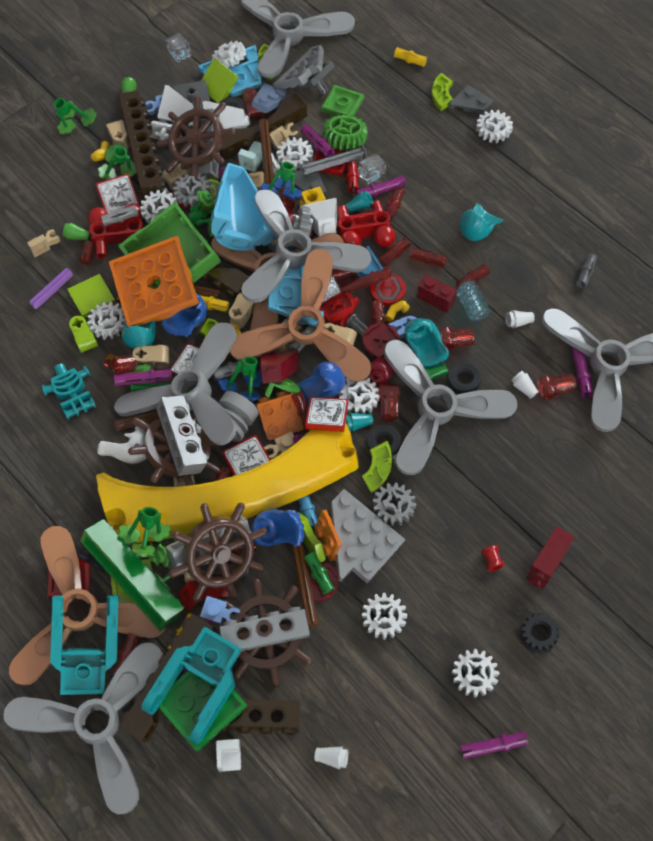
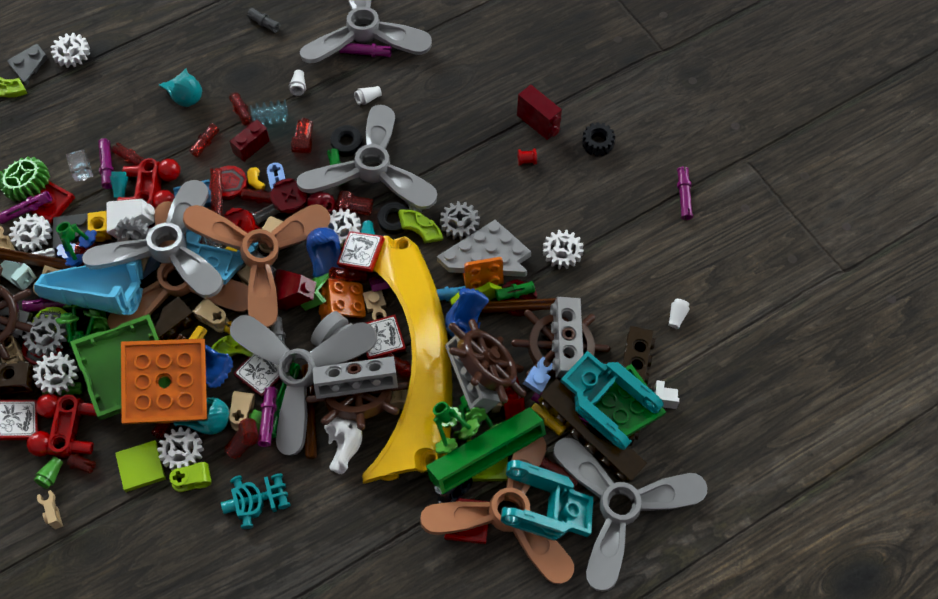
camera: 80 degrees left, 0 degrees up
medium lavender axle [29,268,73,309] -> none
light grey pin [101,205,138,227] -> none
plant [218,356,263,402] -> none
dark grey axle [301,145,367,175] -> none
red pin [346,161,359,194] -> none
clear red pin [378,237,411,266] -> none
teal piece [404,318,449,369] -> none
white gear [452,649,499,697] -> none
clear red piece [535,373,577,400] -> none

